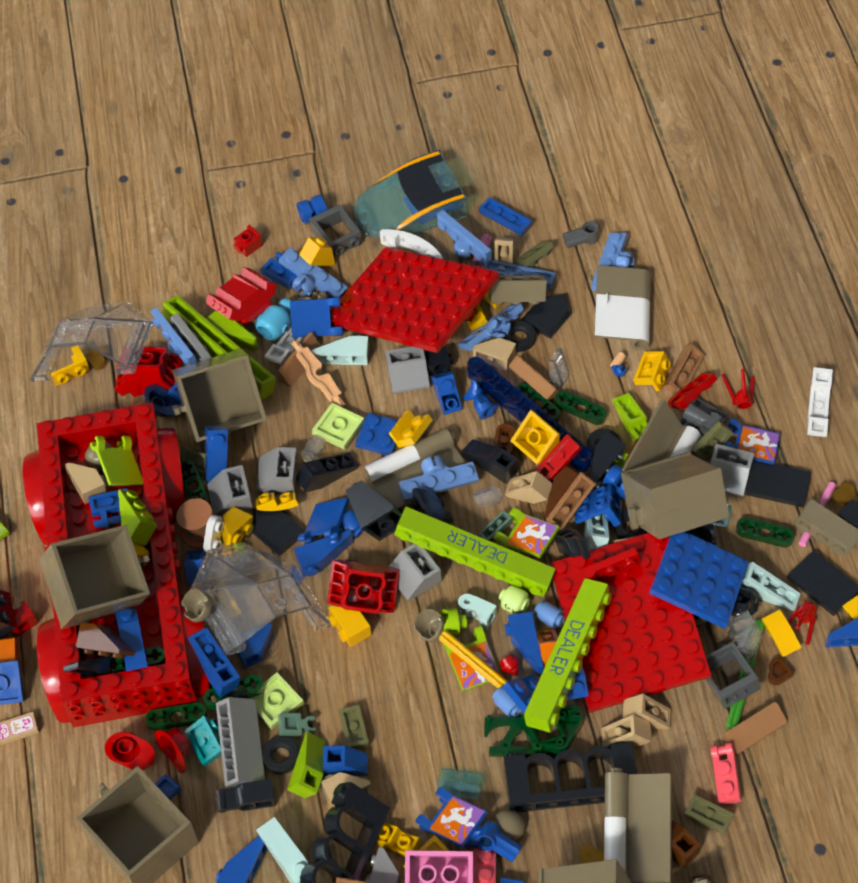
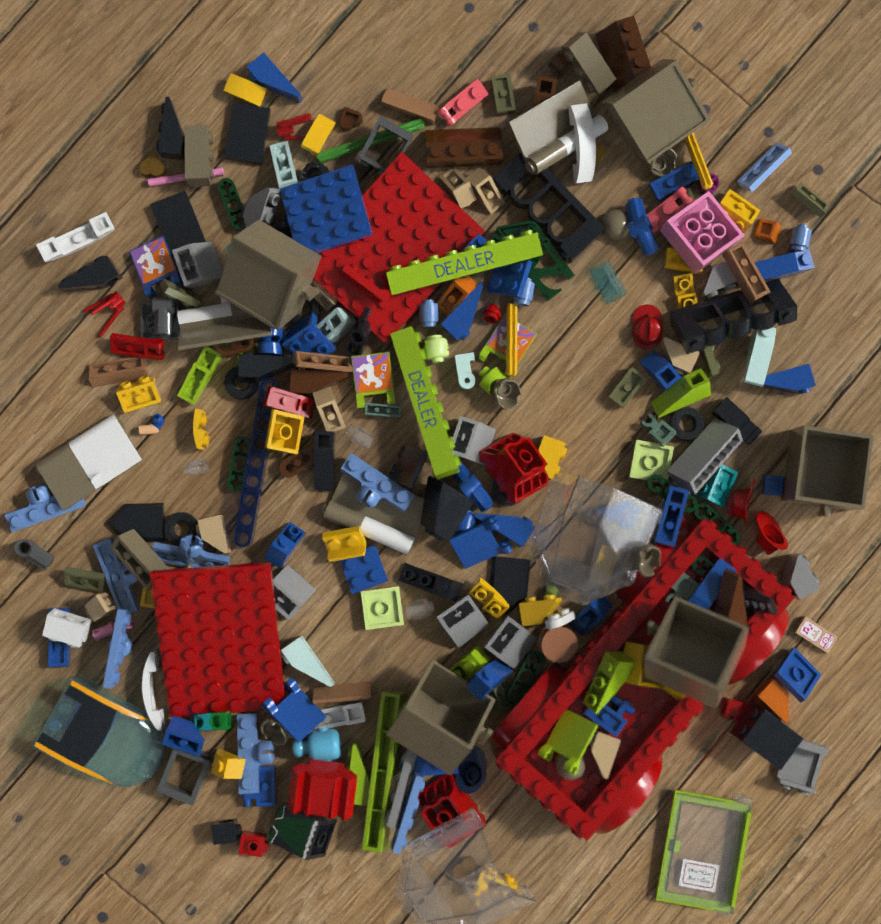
camera: 135 degrees left, 30 degrees up
light nougat piece [291,339,346,408] -> none
blue wheel [296,195,327,224] -> none
flag [415,787,488,848] -> none
blue animal [462,379,499,420] -> none
medium nougat slope [509,356,560,400] -> none
dark green beam [555,391,606,425] -> none
clear slope [728,610,764,661] -> none
none -> white brick [42,608,91,648]
none -> black slope [58,255,123,292]
none -> blue slope [162,716,205,757]
none -> yellow slope [193,408,210,450]
none -> leg [193,711,232,731]
none -> black brick [211,818,242,845]
none -> light grey slope [243,188,281,228]
none -> slope [268,803,337,860]
none -> reddish brown slope [425,127,503,168]
none -> lime slope [448,645,491,681]
none -> blue piece [451,460,494,512]
none -> white slope [569,103,596,184]
none -> red piece [632,304,663,350]
none -> sand green plate [665,573,699,602]
none -> olive plate [699,346,720,378]
none -> light grey slope [780,554,820,600]

